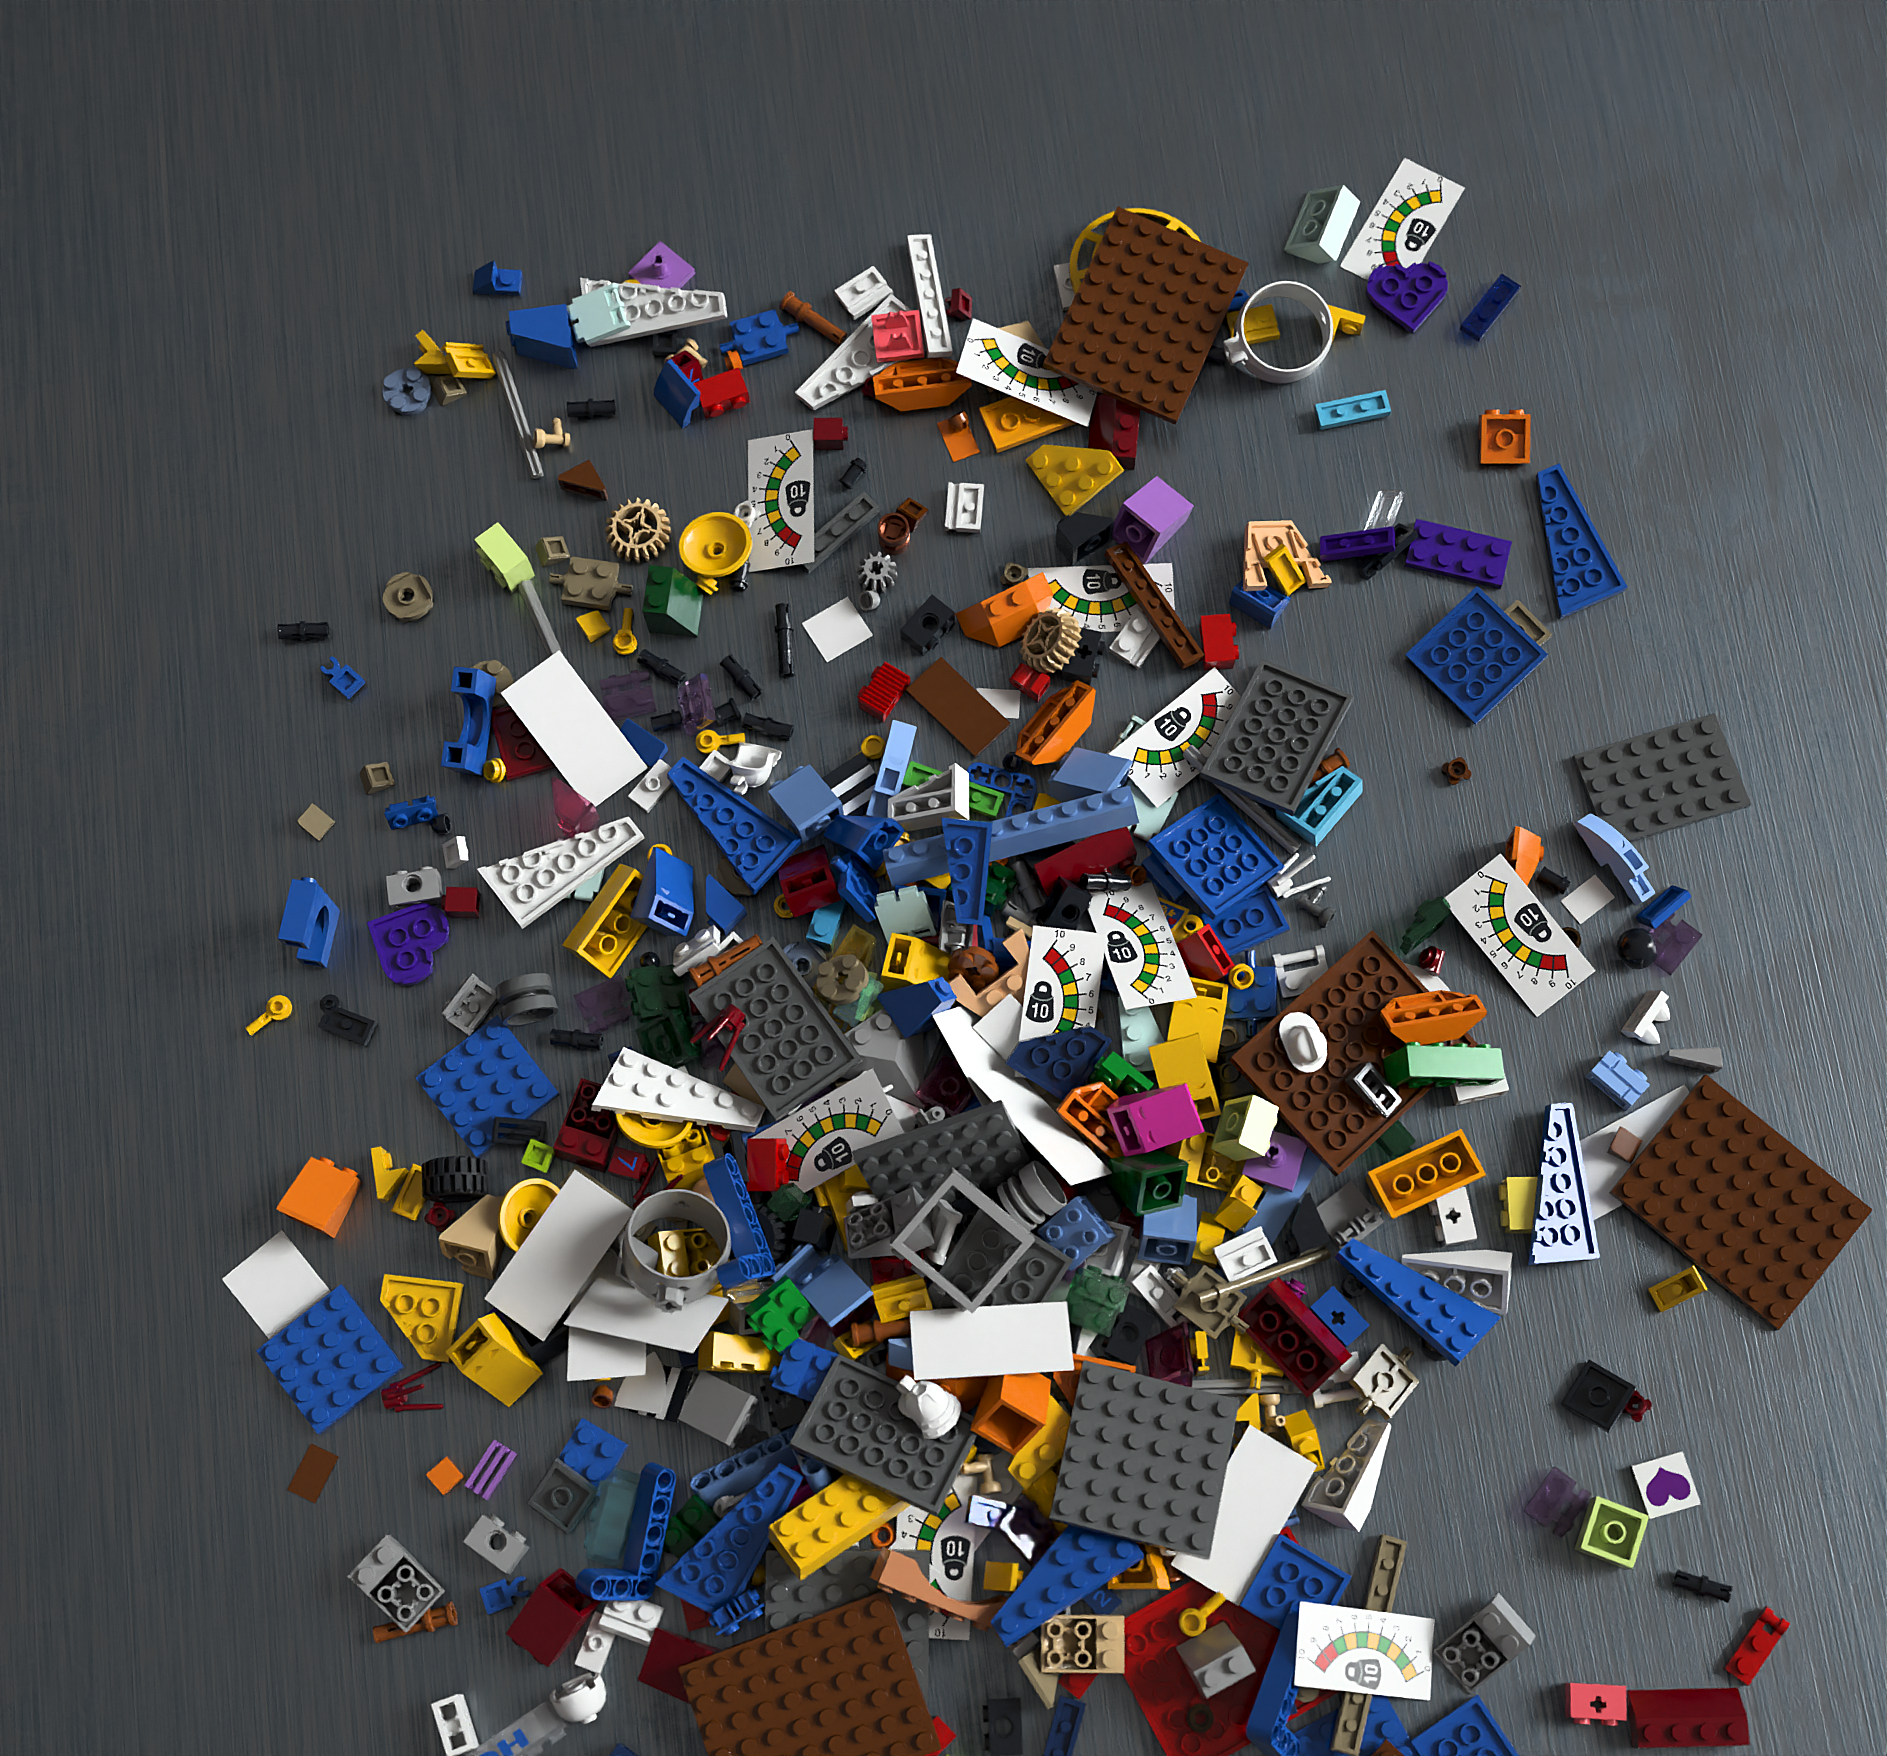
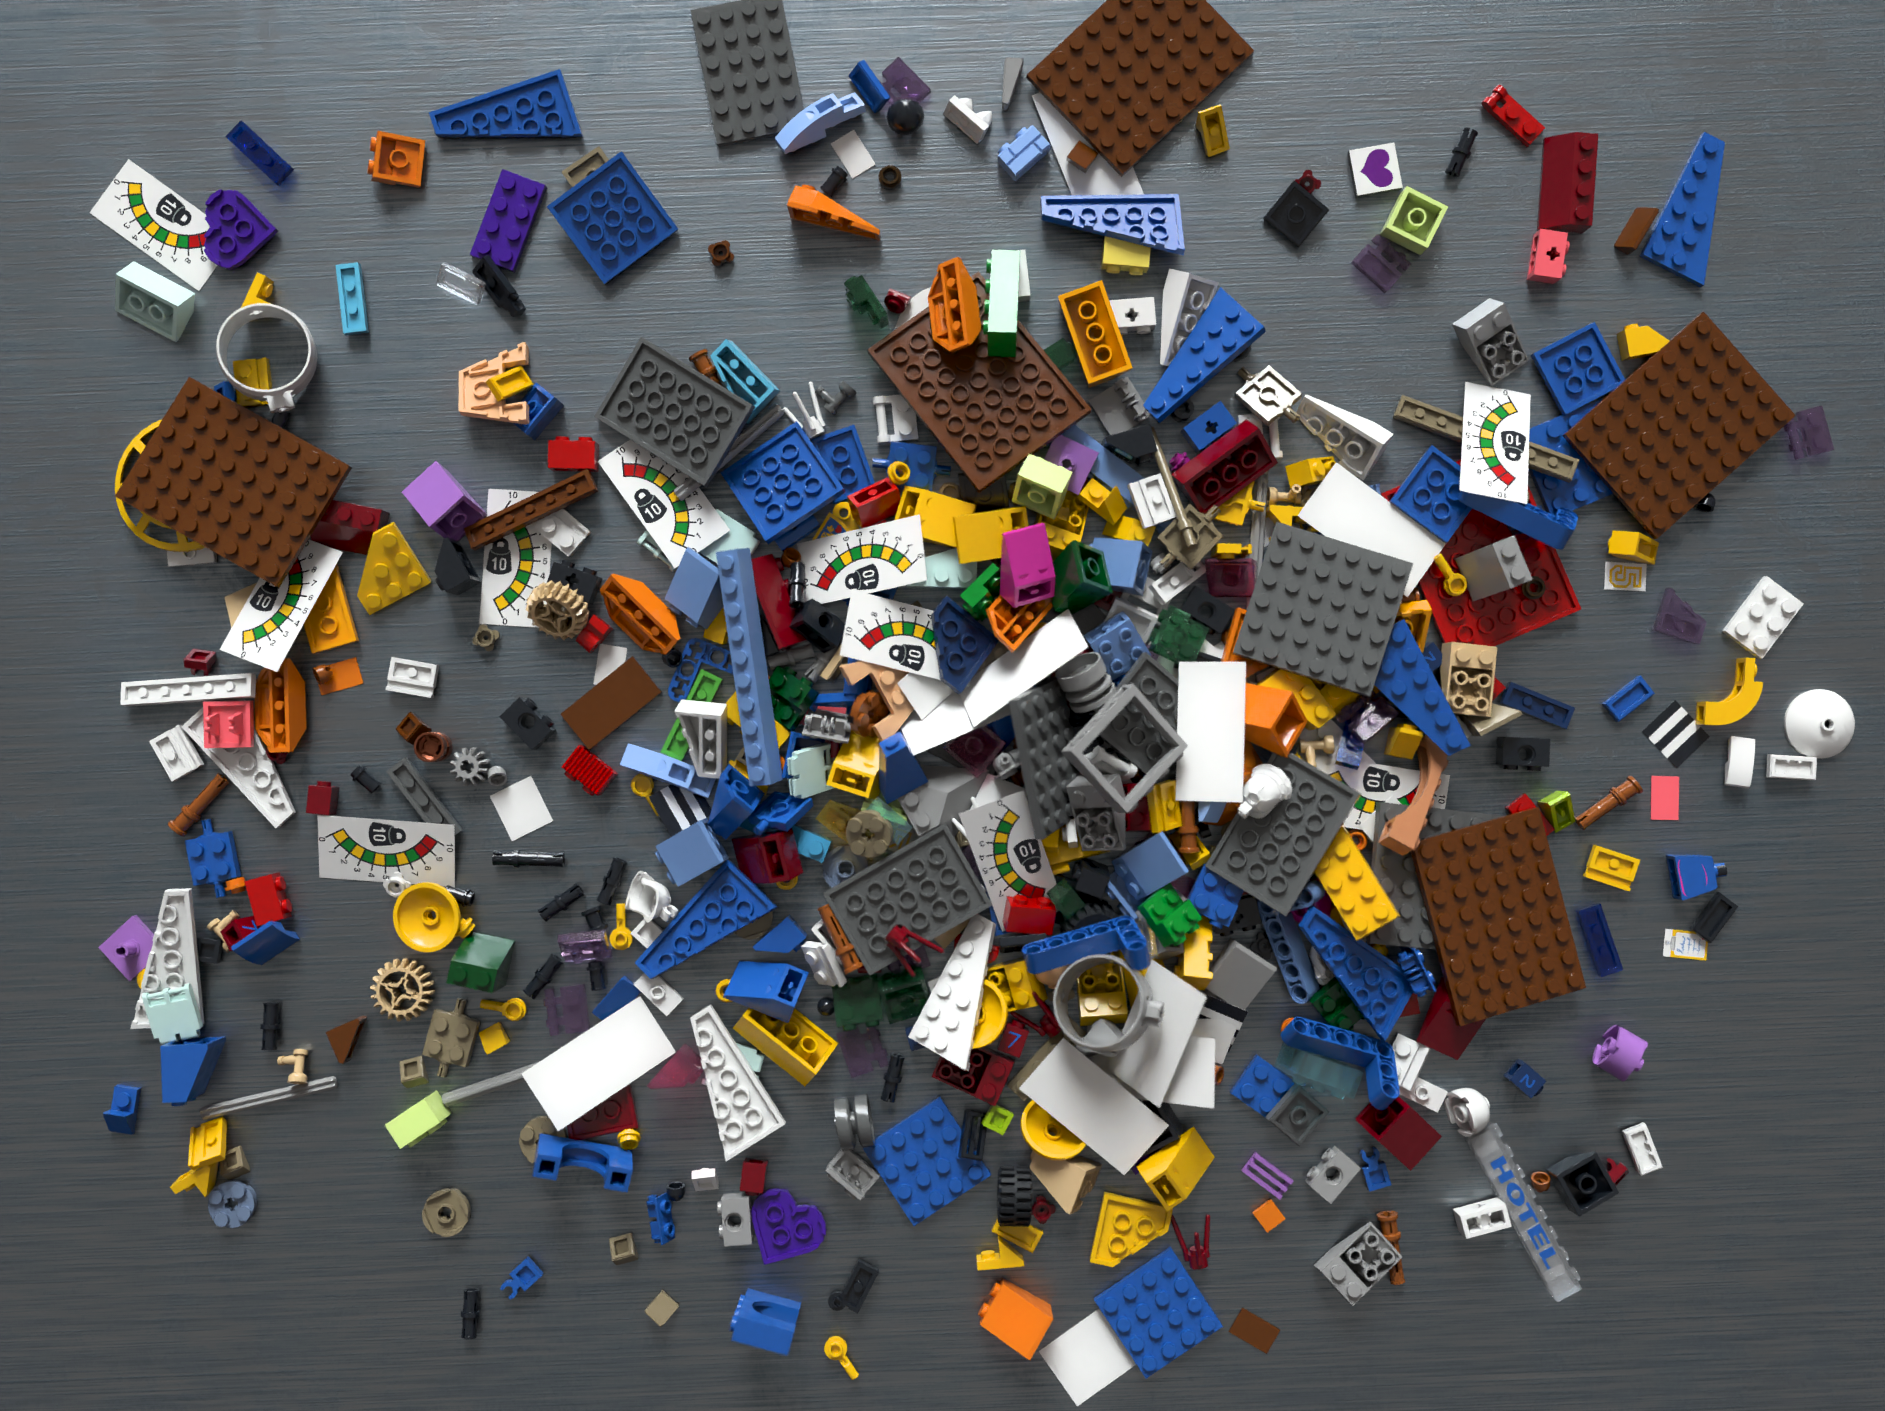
camera: 90 degrees left, 15 degrees up
blue wing [941,817,993,925] -> none
orange wedge [955,572,1053,648] -> none
white piece [1279,1012,1327,1072] -> none
dark purple plate [1320,526,1395,561] -> none
dark grey slope [1345,1062,1402,1118] -> none
white sticker [1442,853,1595,1017] -> none

